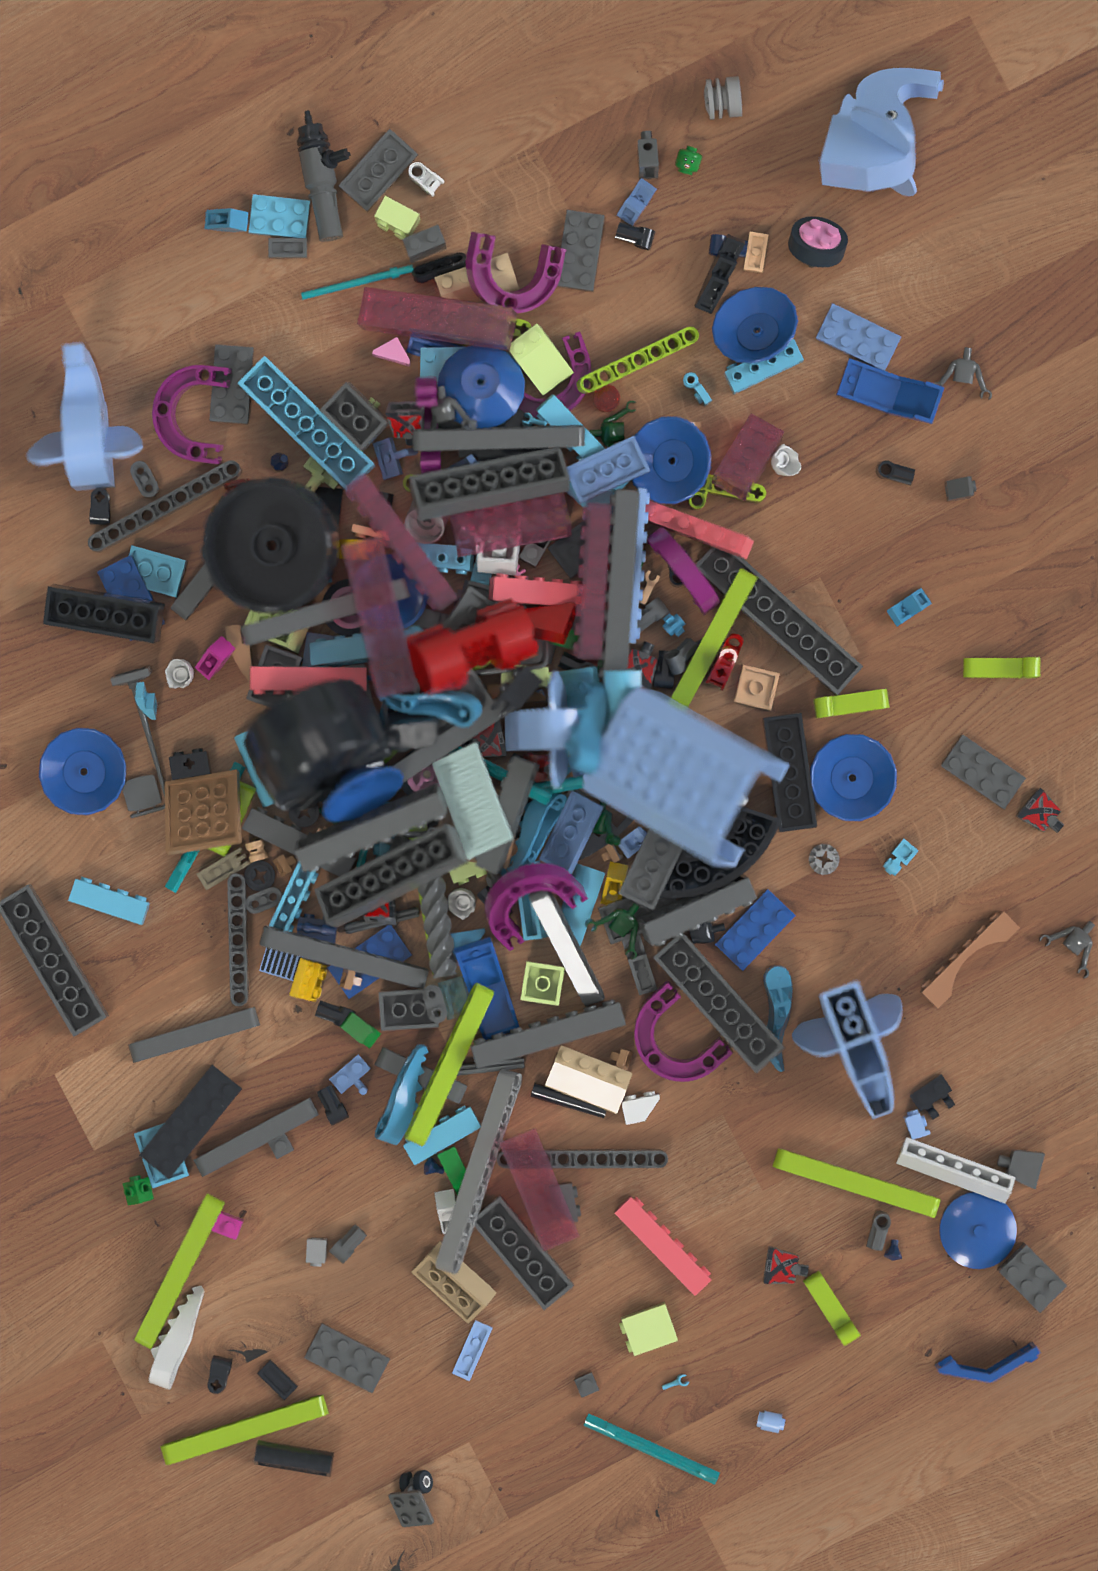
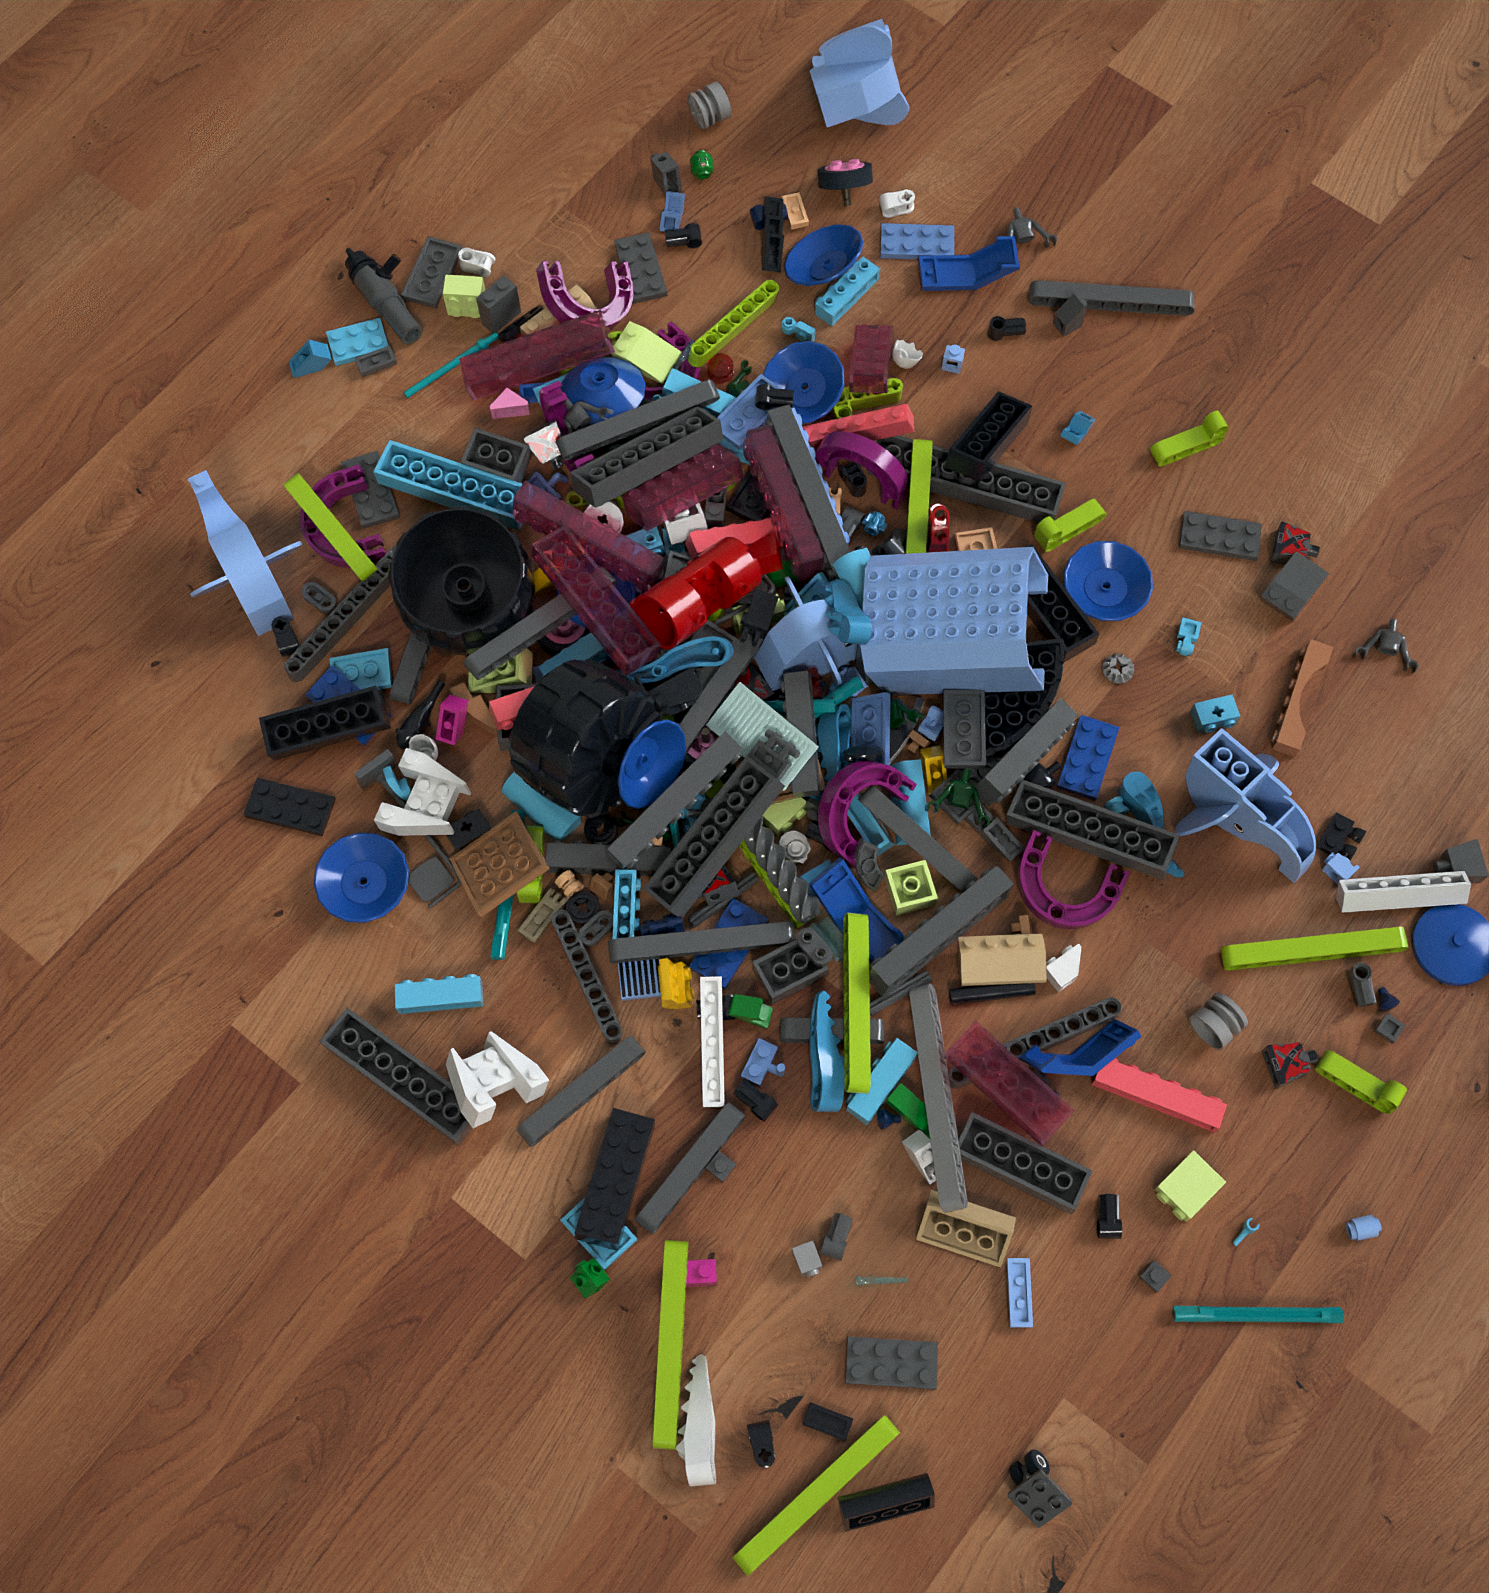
camera: 25 degrees left, 20 degrees down
medium nougat tile [339,969,362,990] -> none
none -> black plate [243,778,336,836]
none -> lime beam [283,473,378,582]
none -> white wedge [374,748,471,836]
none -> black piece [395,680,446,749]
none -> white wedge [446,1031,549,1128]
none -> clear light blue piece [673,340,695,370]
none -> white plate [700,976,725,1107]
none -> dark grey plate [747,729,800,781]
none -> black piece [755,384,794,410]
none -> black dish [842,744,883,761]
none -> dark grey tile [854,838,885,892]
none -> clear light blue piece [855,1276,909,1286]
none -> white piece [879,190,915,218]
none -> light blue brick [942,345,965,374]
none -> black brick [945,391,1032,482]
none -> blue windscreen [1019,1019,1142,1076]
none -> dark grey beam [1029,280,1194,316]
none -> black piece [1097,1194,1122,1239]
none -> medium azure wheel [1104,796,1130,815]
none -> light grey wheel [1189,992,1248,1050]
none -> medium azure brick [1190,695,1240,733]
none -> dark grey slope [1261,551,1329,622]
none -> dark grey plate [1374,1013,1406,1044]

